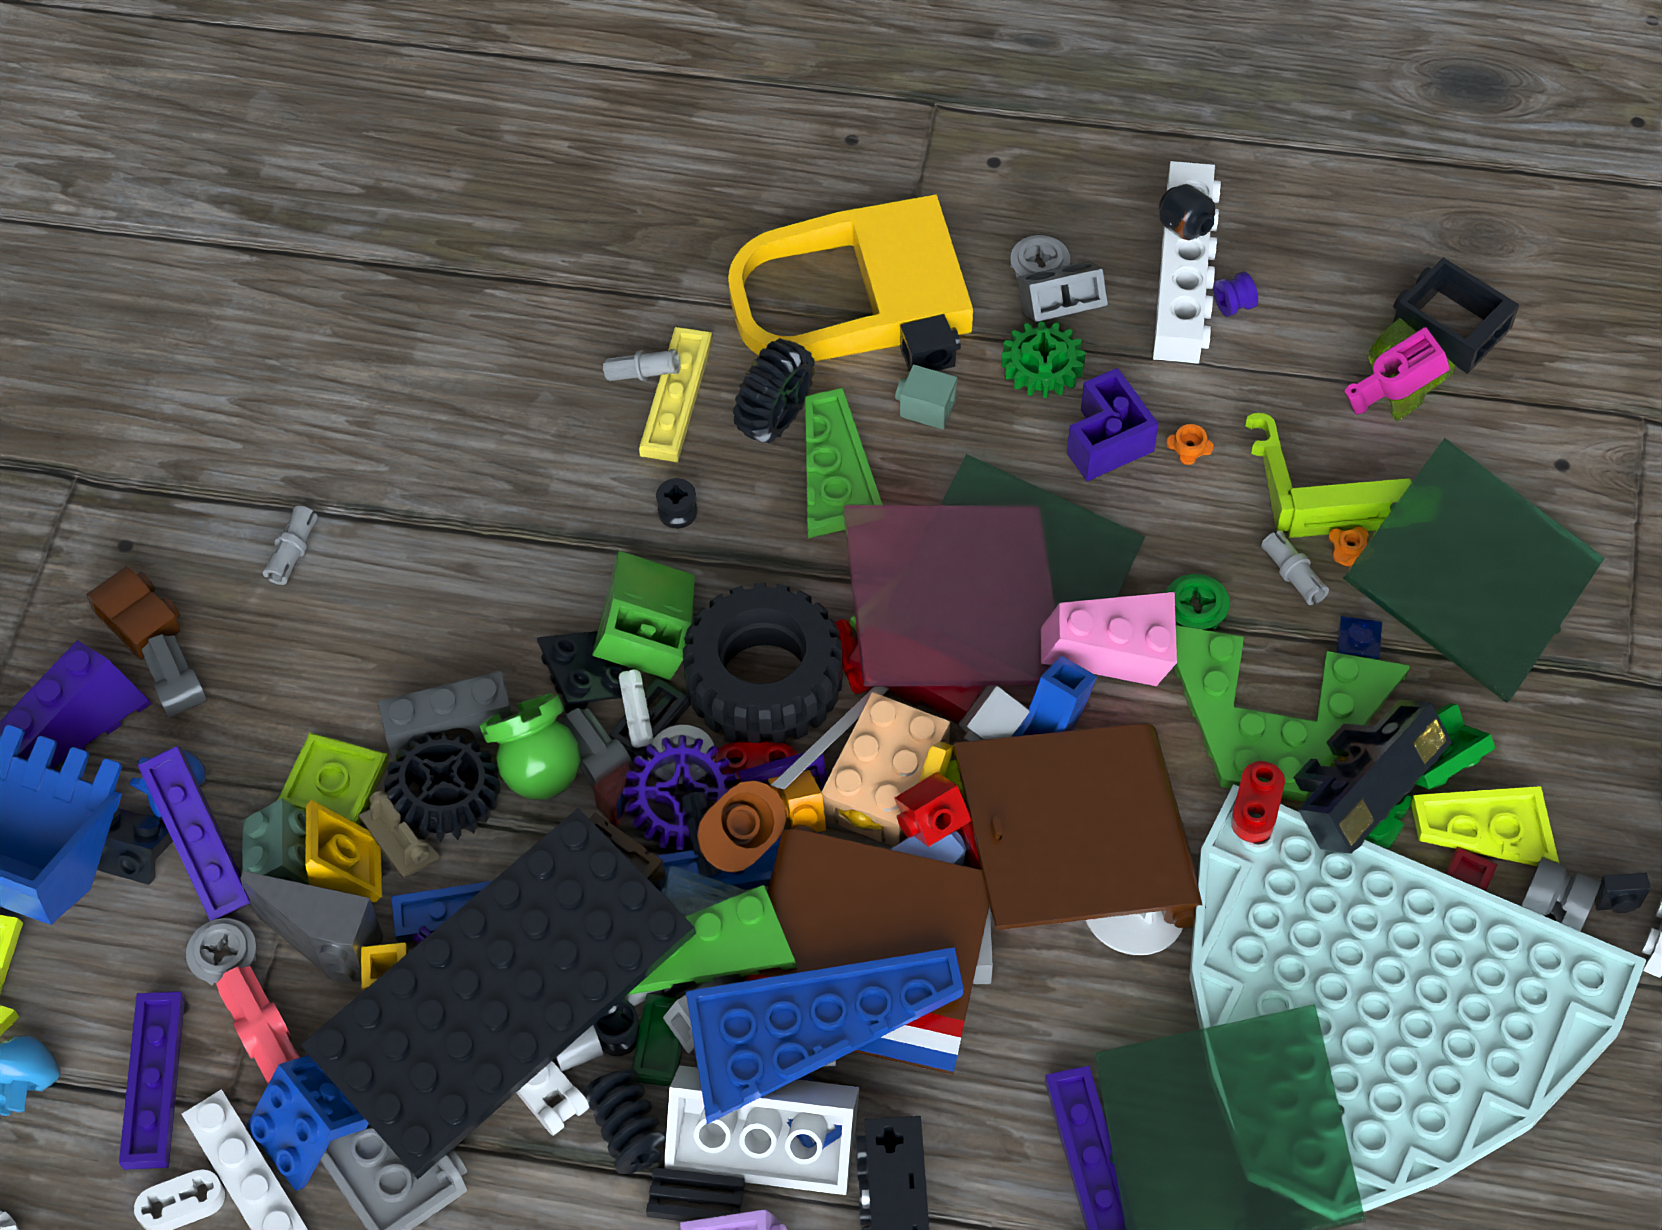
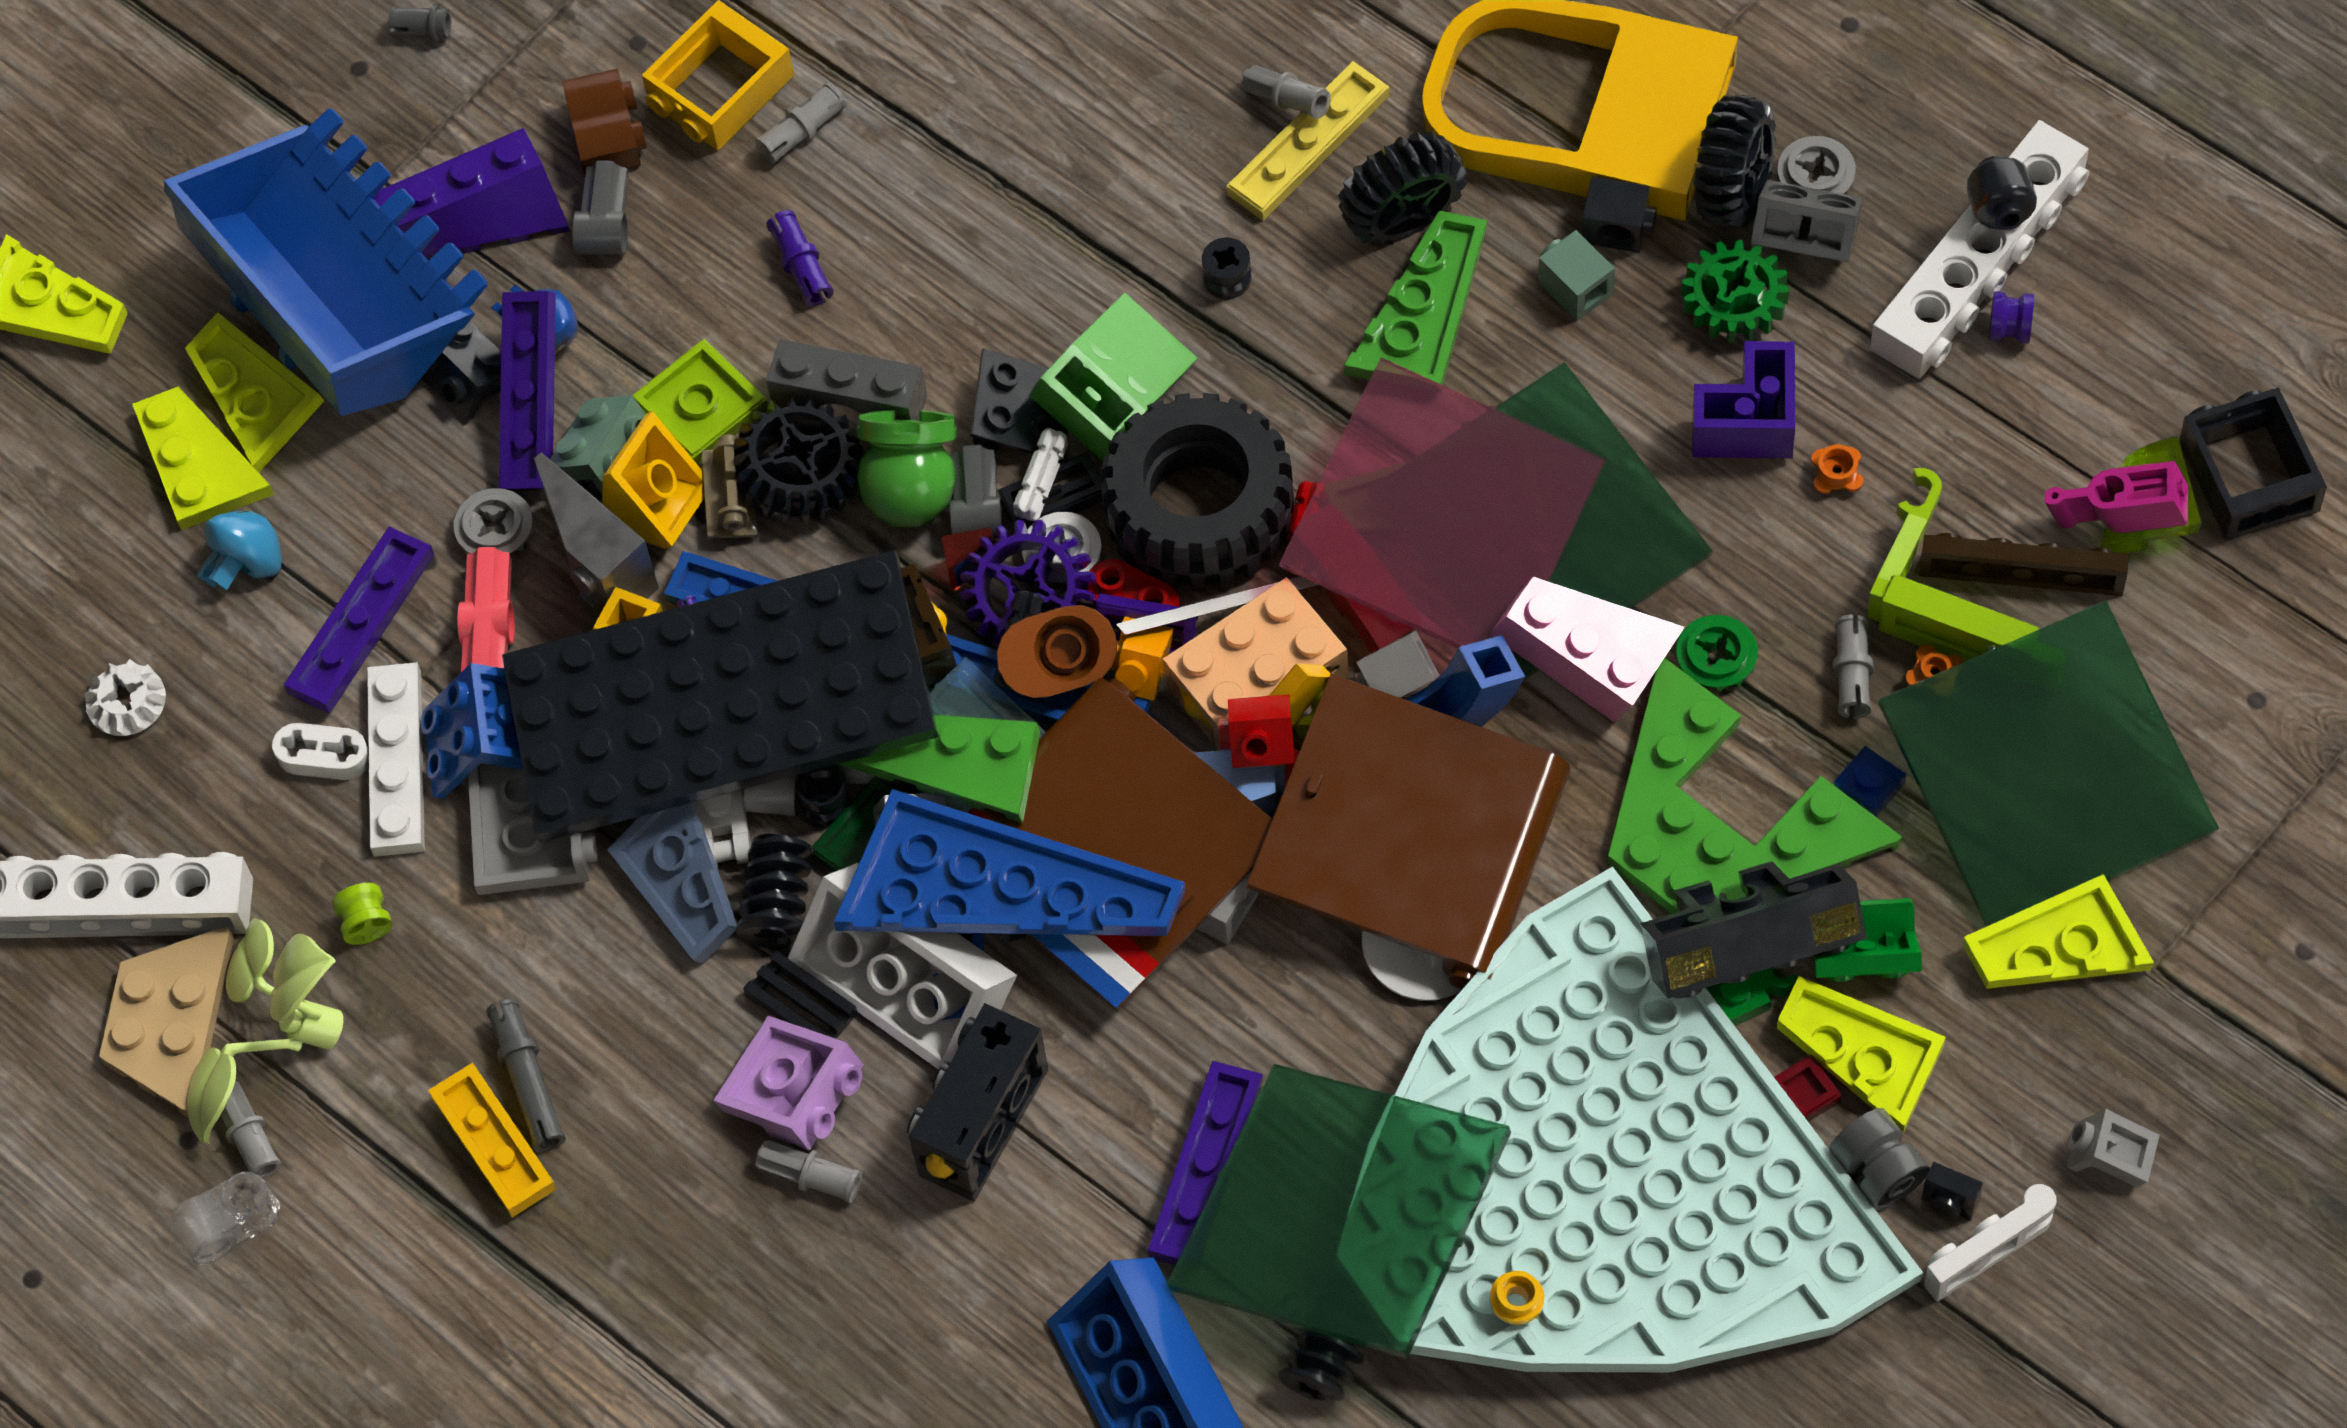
camera: 35 degrees right, 5 degrees up
red plate [1231,761,1285,843] -> none
none -> sand blue wing [607,802,737,963]
none -> yellow window [641,0,795,151]
none -> dark purple pin [766,210,834,307]
none -> yellow plate [1489,1271,1545,1325]
none -> black gear [1693,95,1776,228]
none -> dark brown plate [1919,533,2129,596]
none -> neon yellow wing [1962,874,2154,989]

